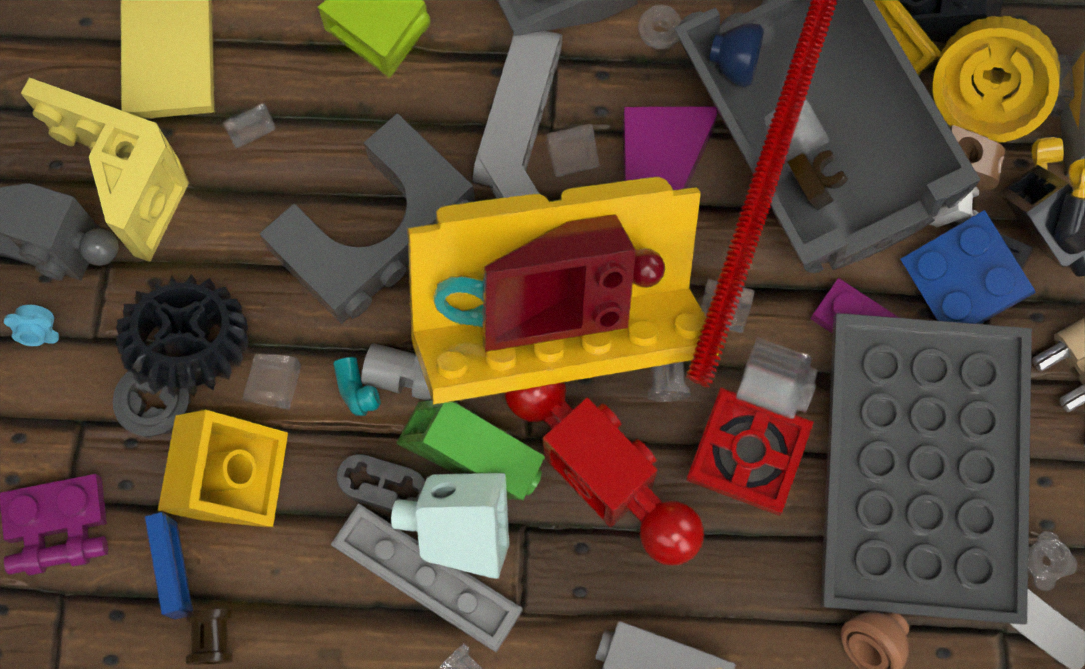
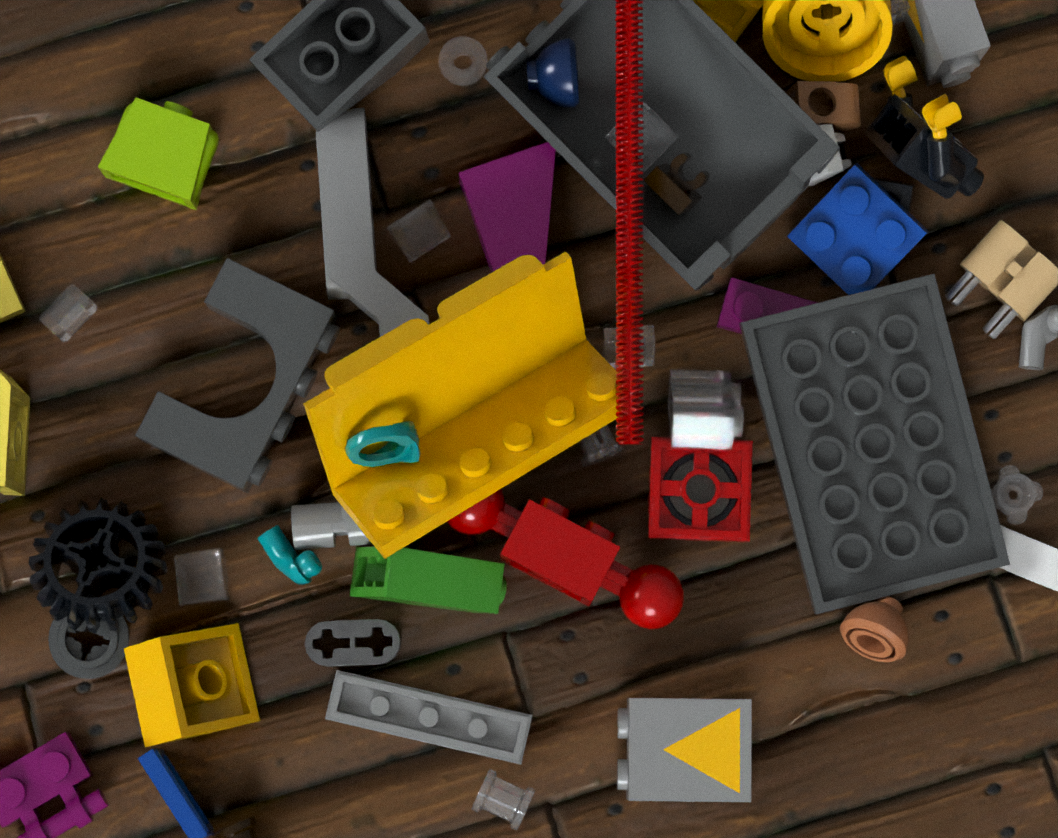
camera: 25 degrees left, 10 degrees up
light aqua torso [391,473,509,579] -> none
dark red slope [483,215,665,352] -> none

